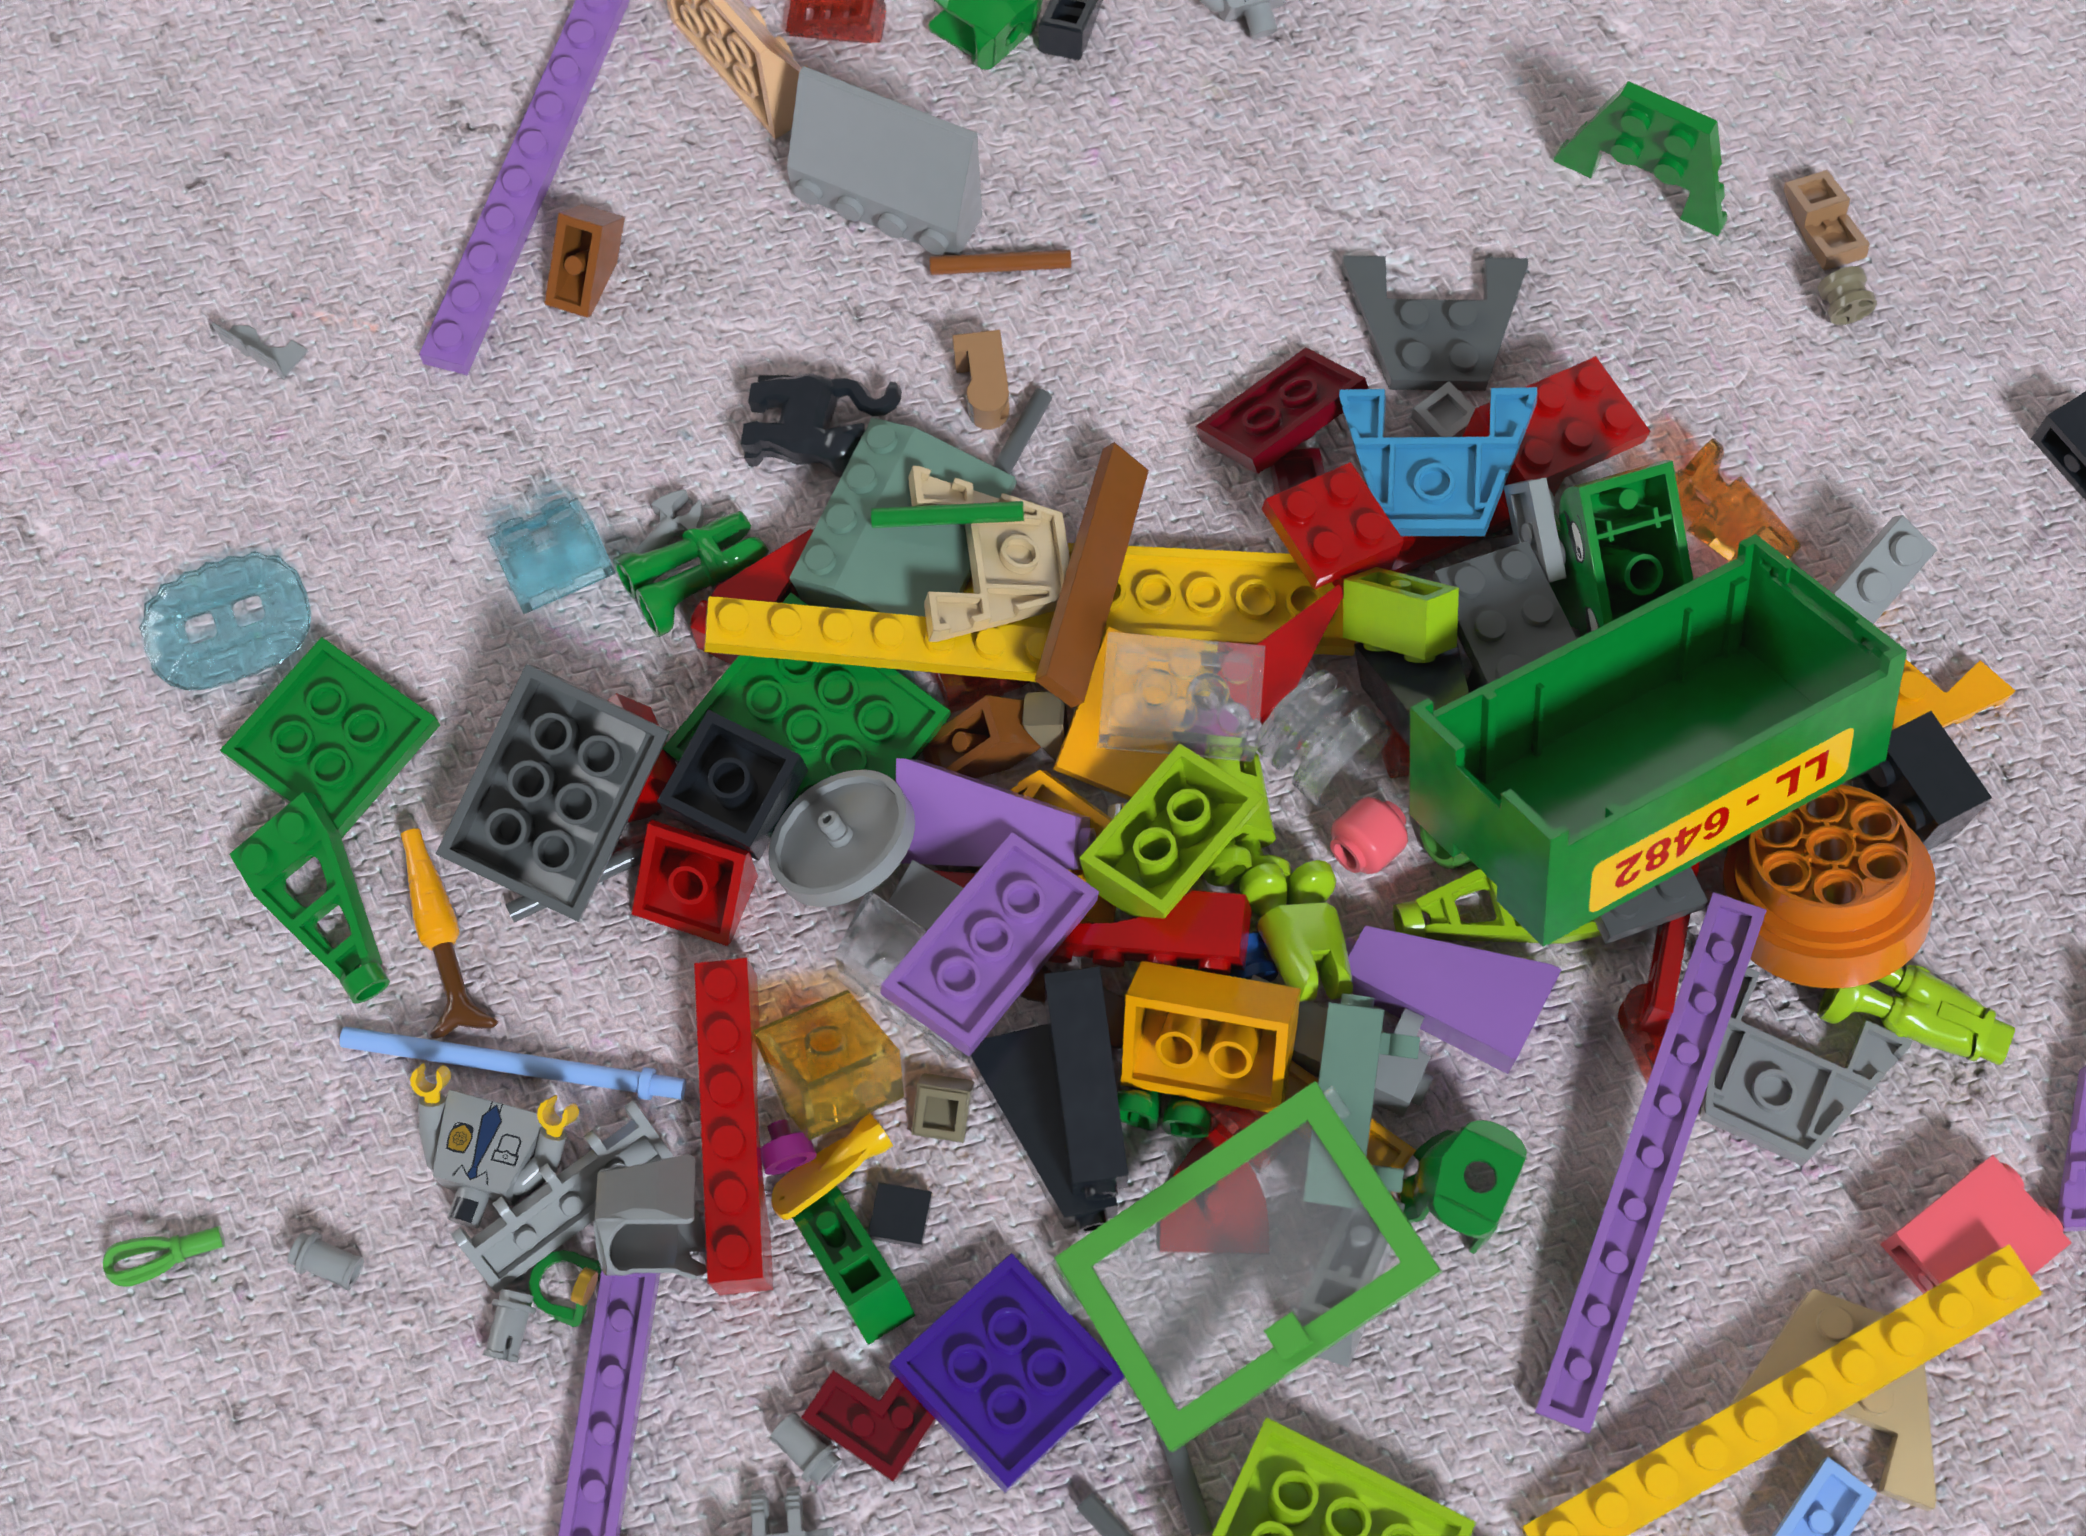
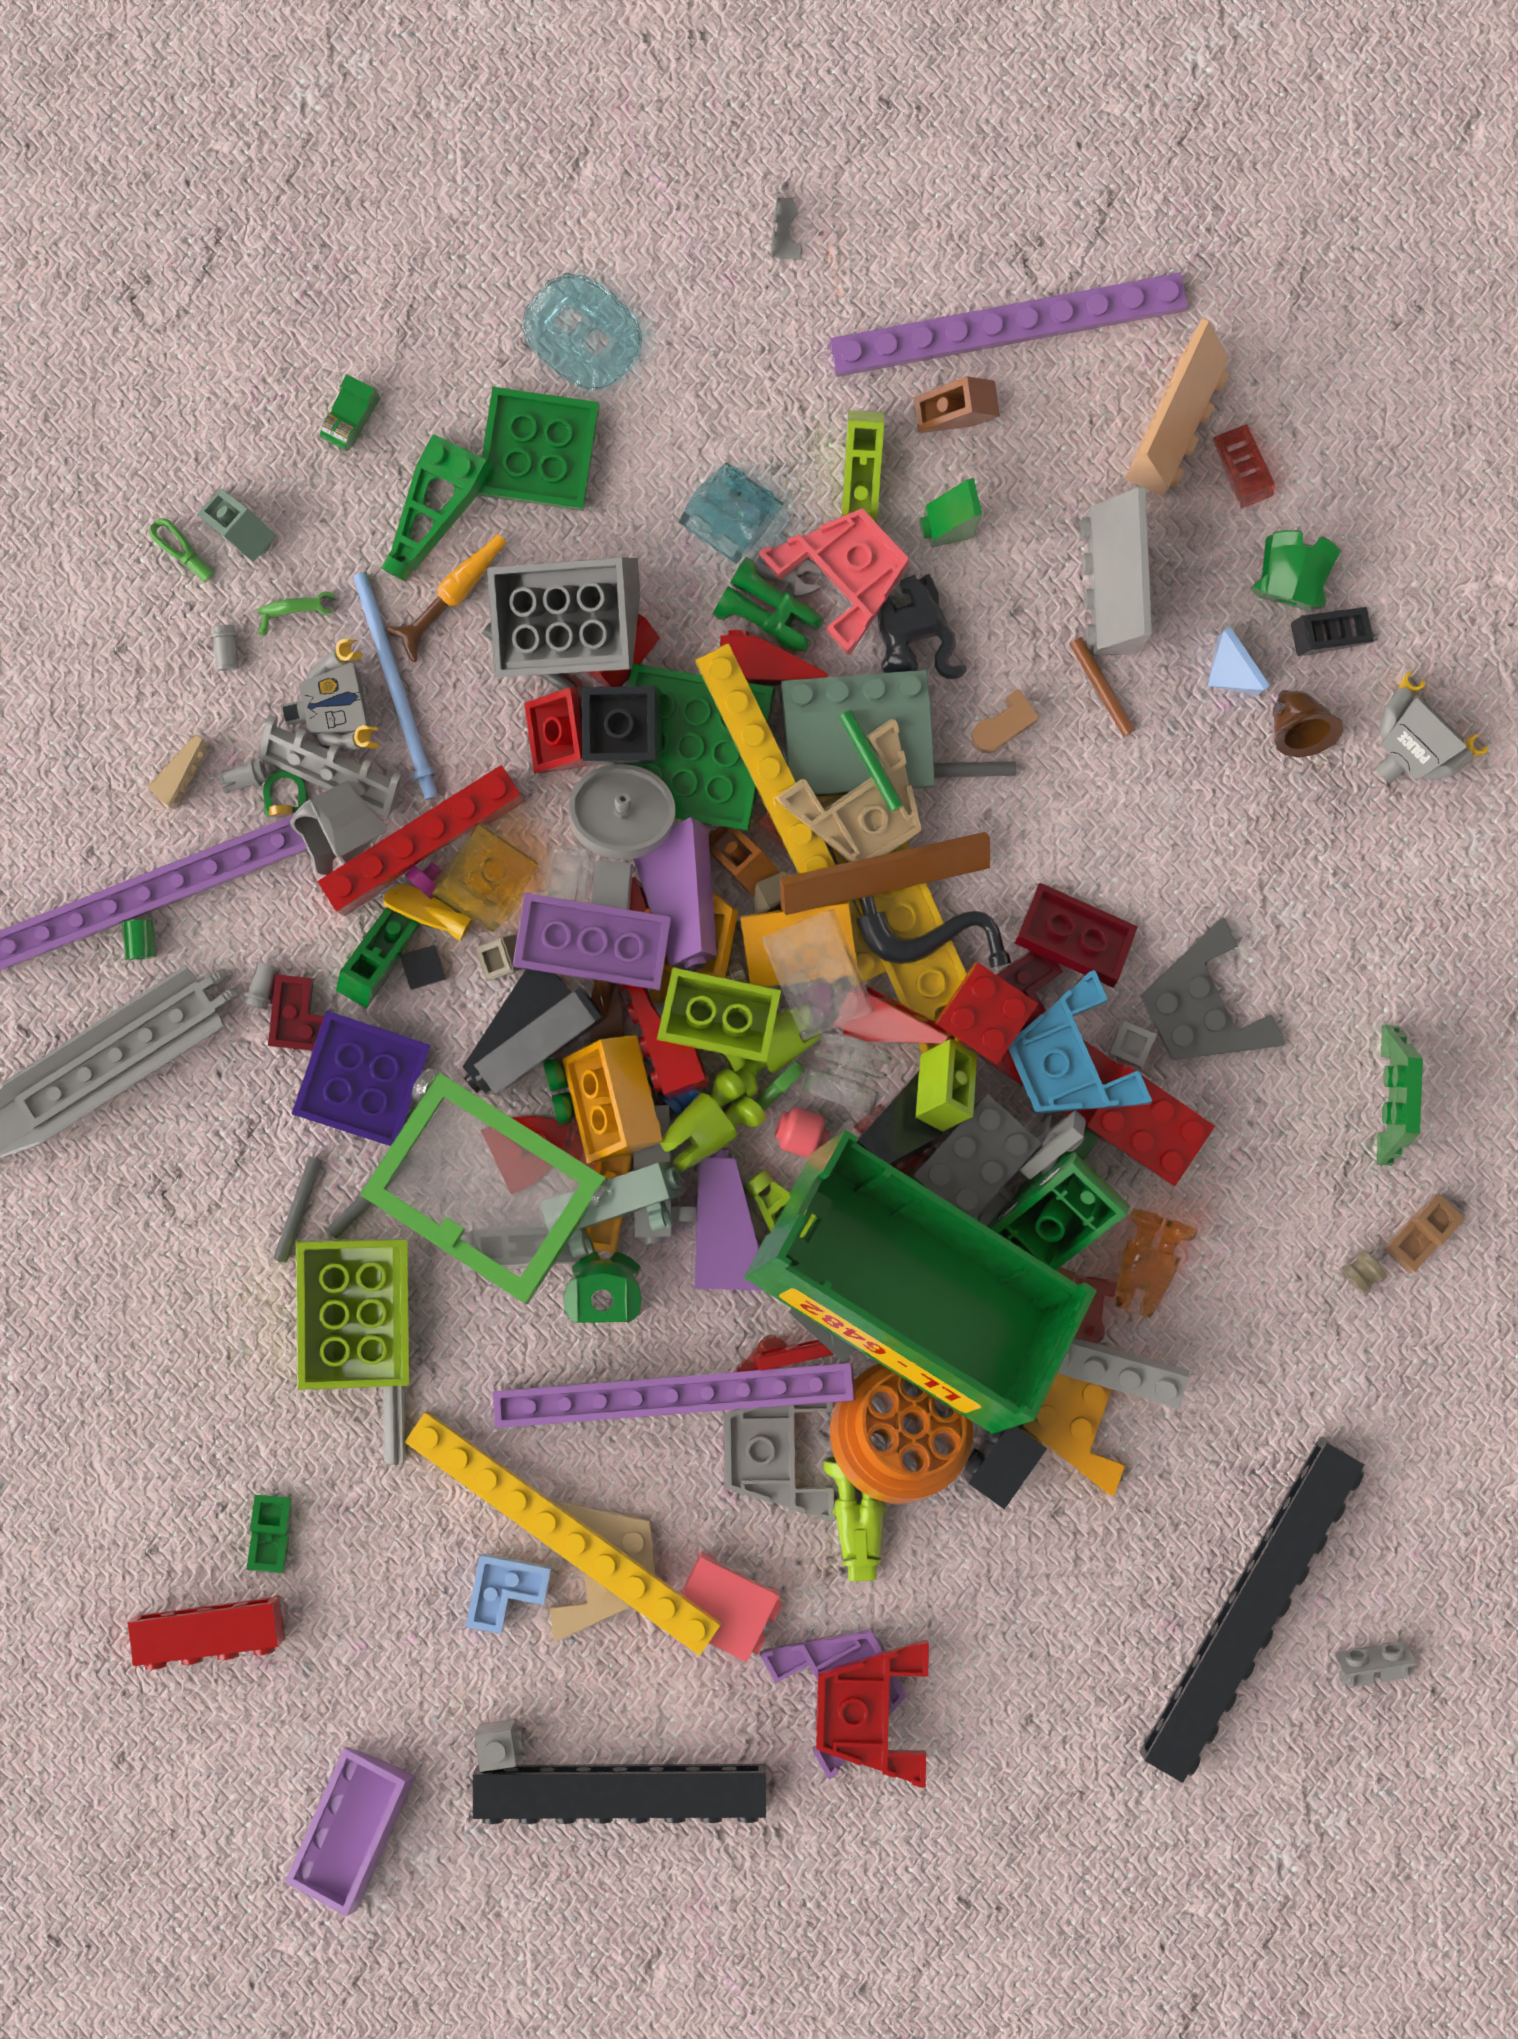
camera: 65 degrees right, 20 degrees up
none -> tan slope [148,734,209,809]
none -> sand green slope [197,488,277,562]
none -> bright green piece [256,591,336,636]
none -> green leg [320,374,380,451]
none -> bright green bar [755,1060,806,1111]
none -> coral wing [758,508,910,656]
none -> lime slope [841,410,884,523]
none -> black animal [856,896,1012,968]
none -> green slope [919,478,982,548]
none -> light blue slope [1208,626,1270,696]
none -> reddish brown piece [1274,690,1344,758]

